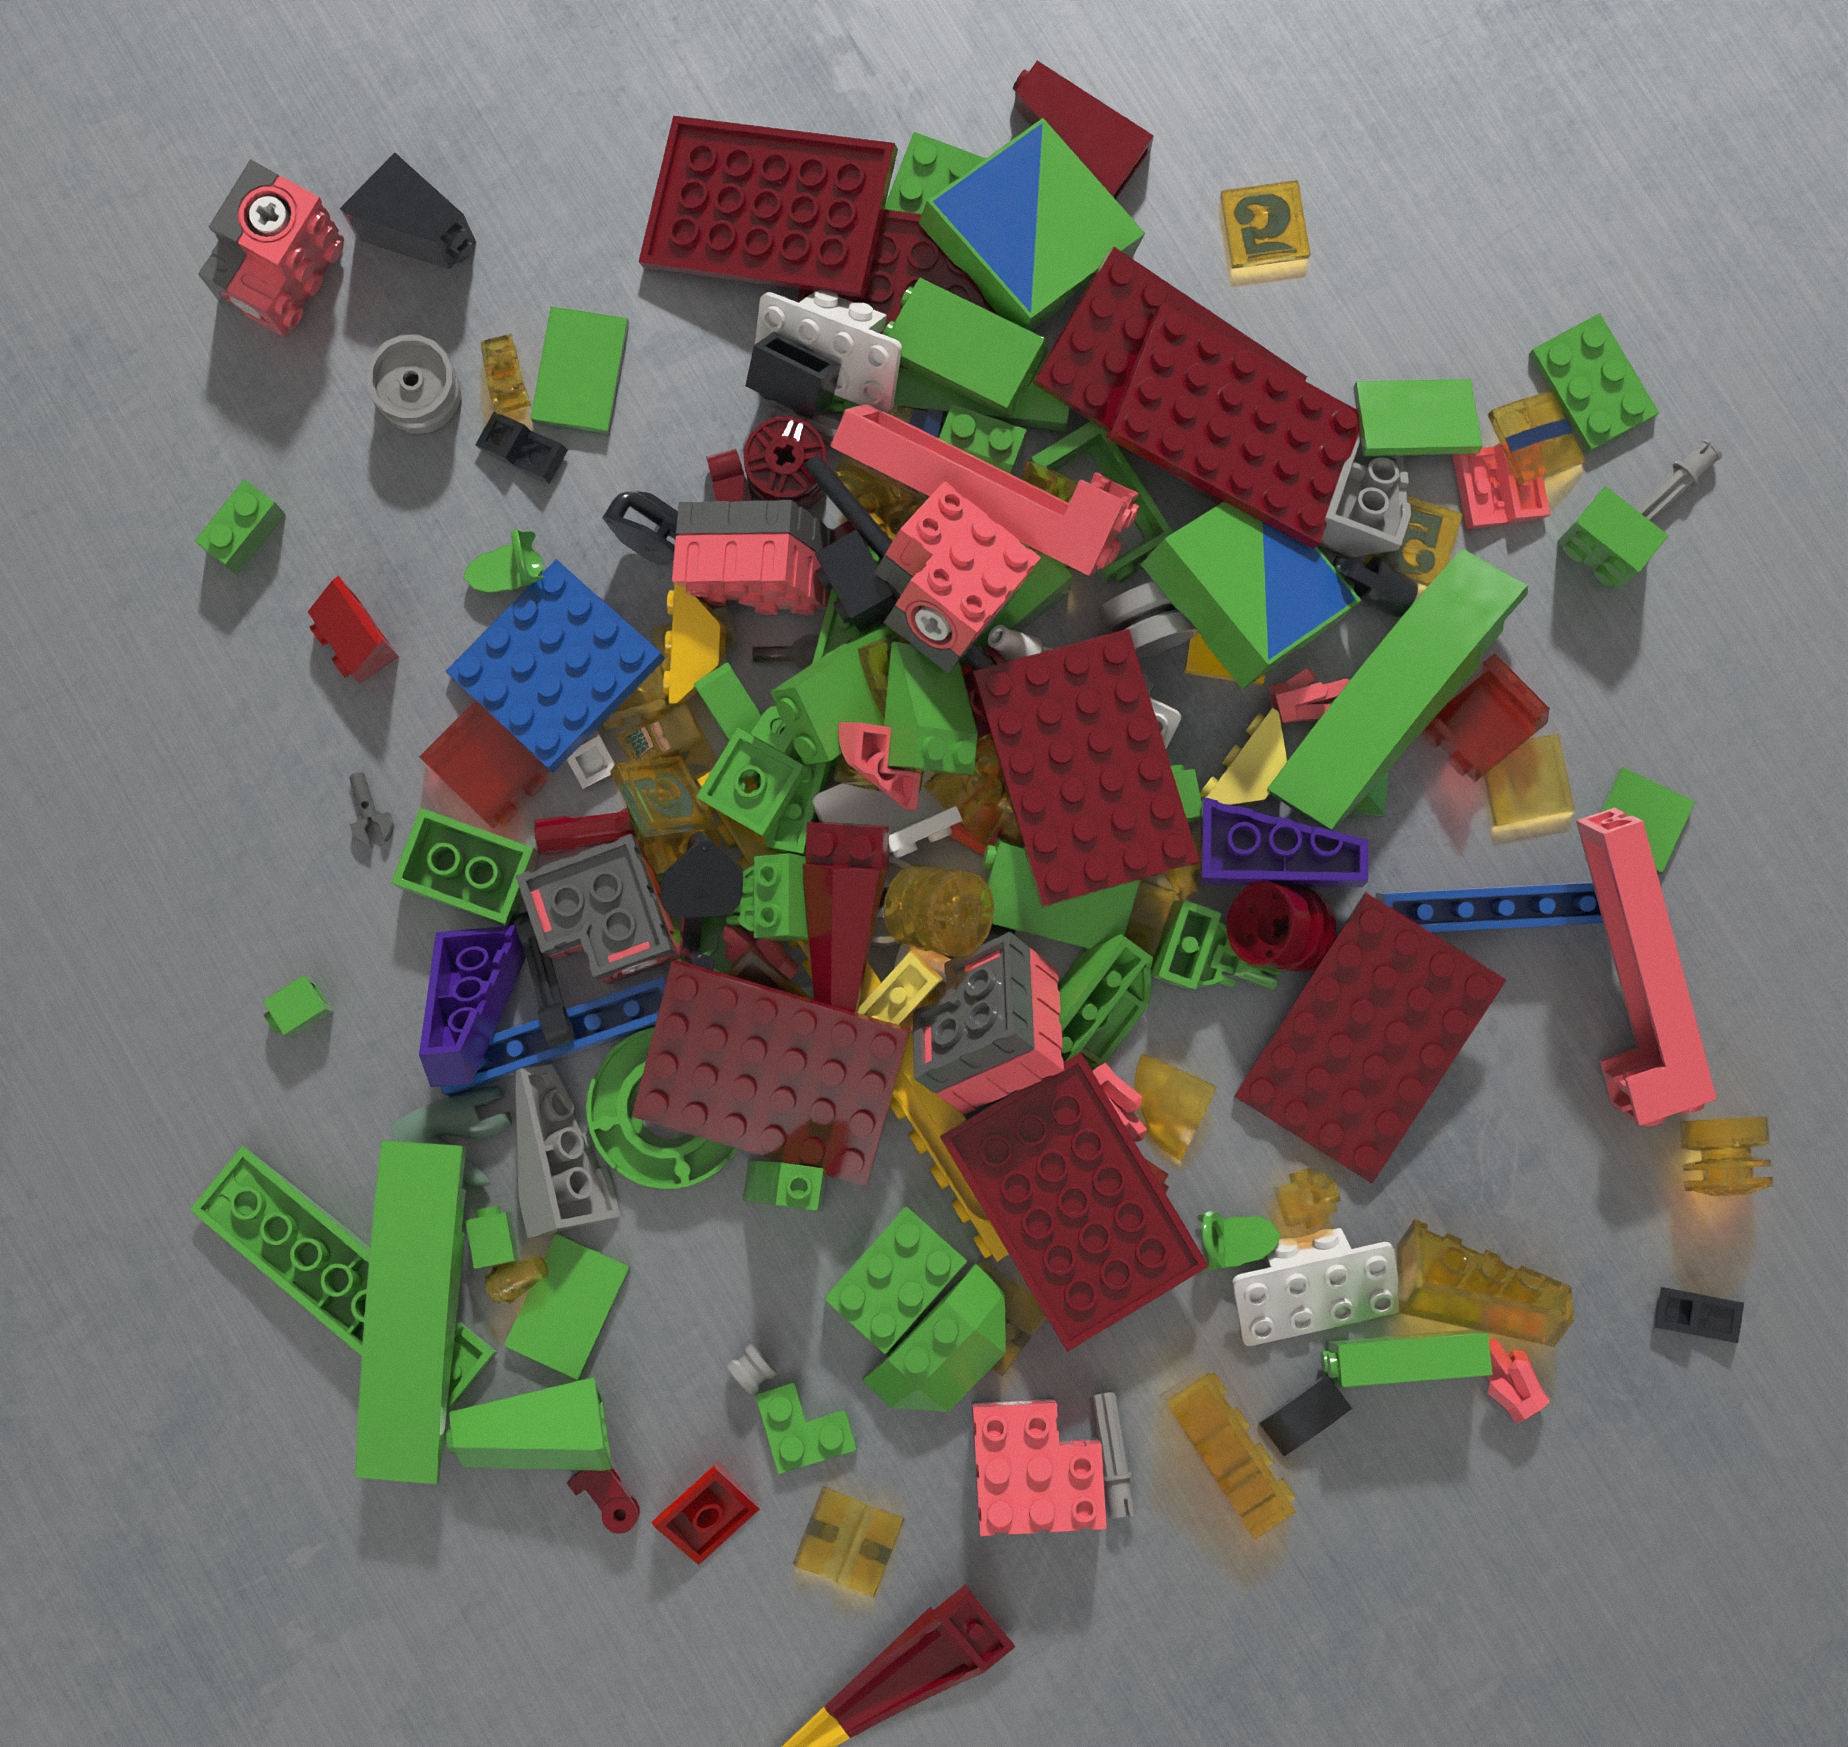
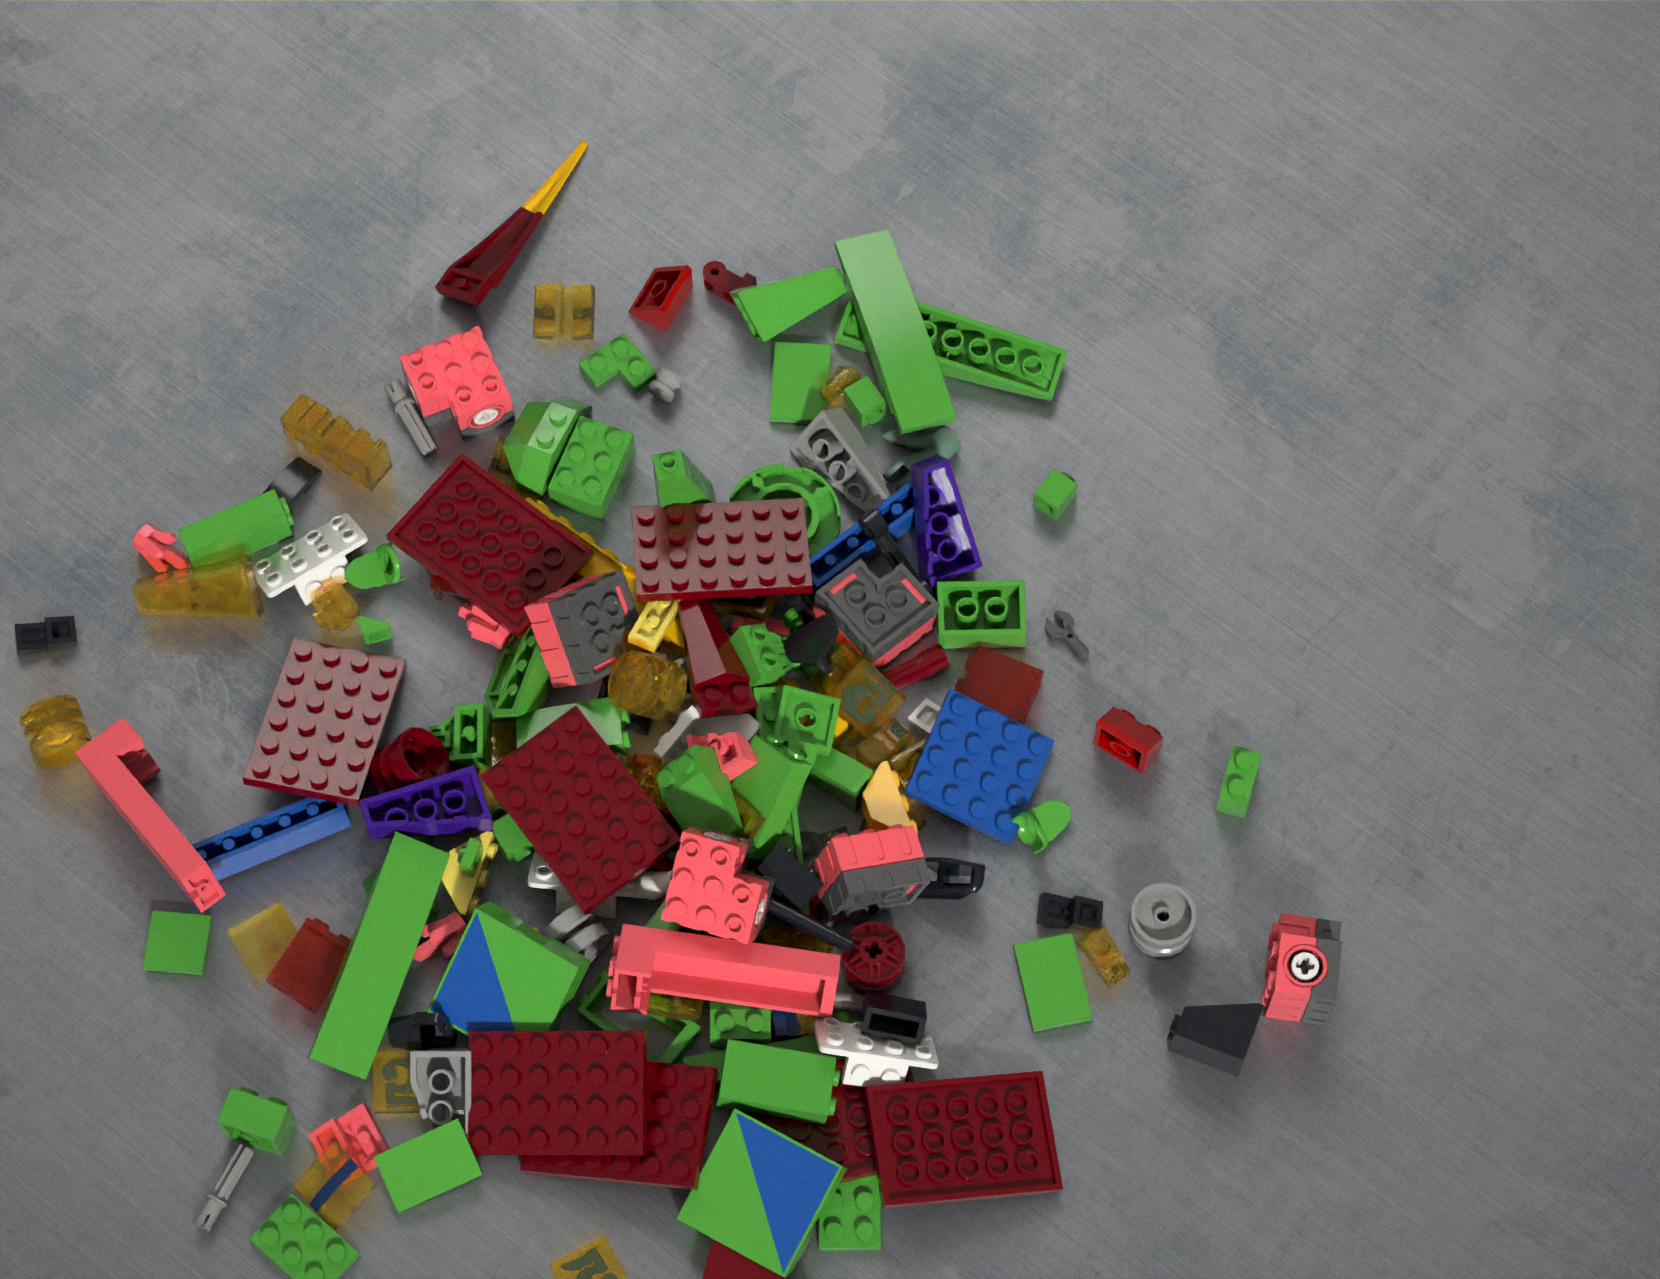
camera: 160 degrees right, 15 degrees down
dark red leg [706,448,753,502] -> none
clear yellow brick [1134,1053,1217,1161] -> none
none -> bright green slope [357,616,393,645]
none -> bright green plate [457,838,484,878]

